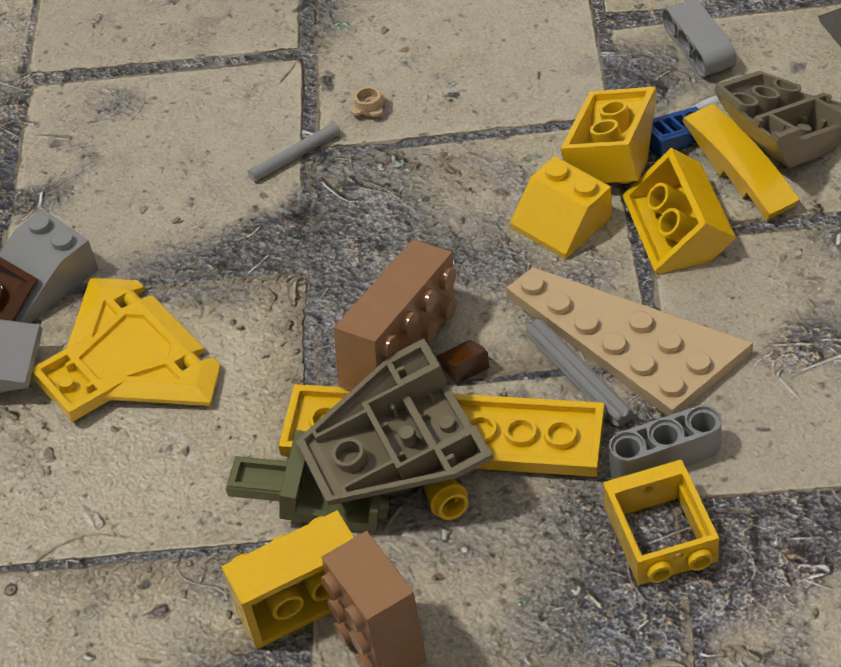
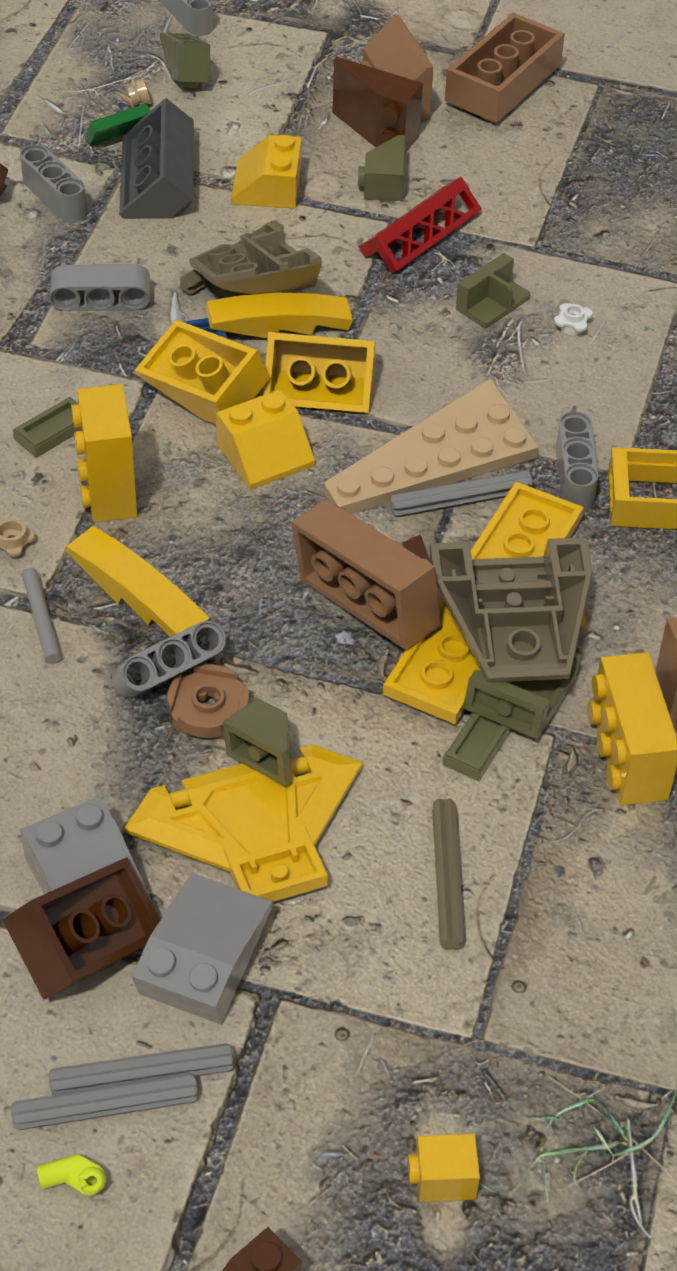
camera: 80 degrees left, 0 degrees up
none -> olive tile [13,397,81,458]
none -> yellow slope [64,525,210,637]
none -> yellow brick [71,384,137,523]
none -> light grey beam [112,621,226,698]
none -> medium nougat plate [167,664,249,739]
none -> olive slope [223,698,291,787]
none -> dark tan axle [432,798,464,950]

